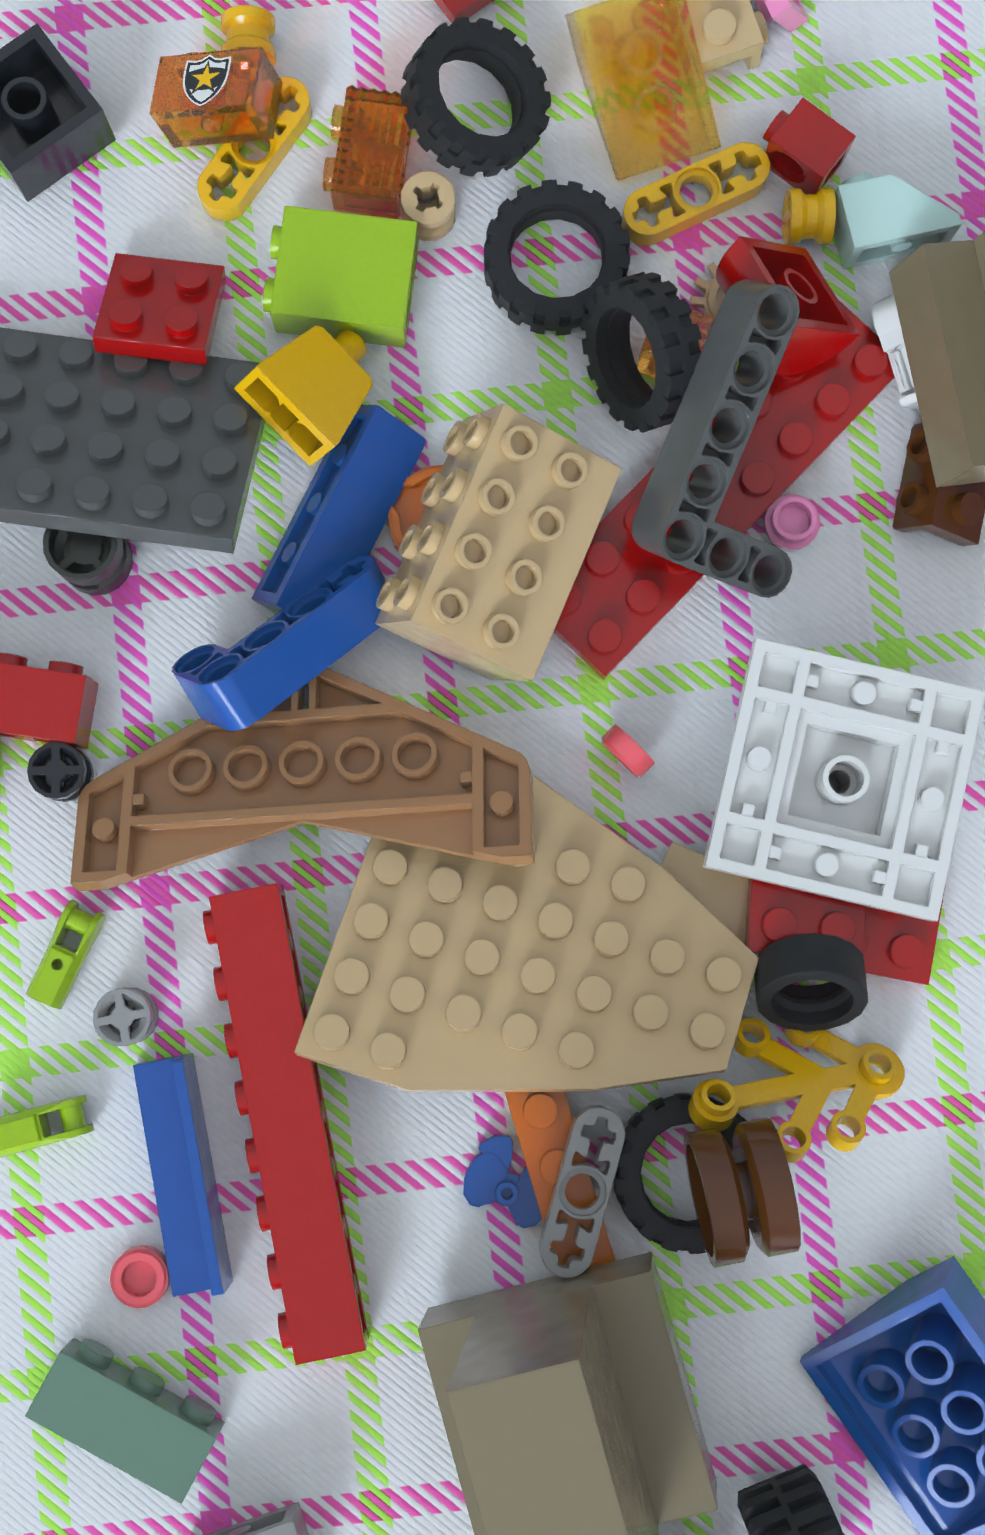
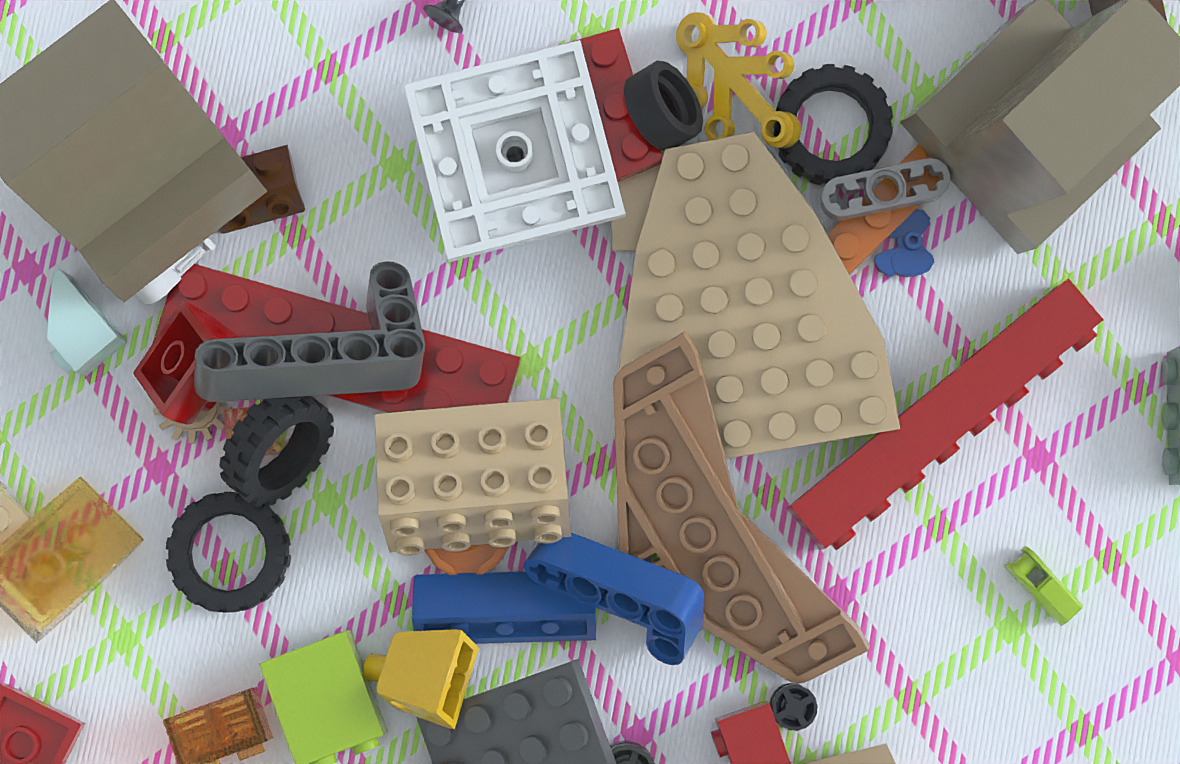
camera: 110 degrees left, 0 degrees up
lime bar [26,900,106,1009] -> none
light grey wheel [93,988,159,1046] -> none
coral tile [110,1245,170,1308] -> none
blue panel [133,1053,233,1297] -> none
black tyre [401,17,551,177] -> none
tan wheel [401,171,455,241] -> none
coral tile [601,724,655,777] -> none
yellow beam [621,142,770,246] -> none
reddish brown wheel [684,1117,801,1268] -> none
red brick [763,98,856,194] -> none
bright pink plate [764,494,820,551] -> none
yellow wheel [782,188,836,245] -> none

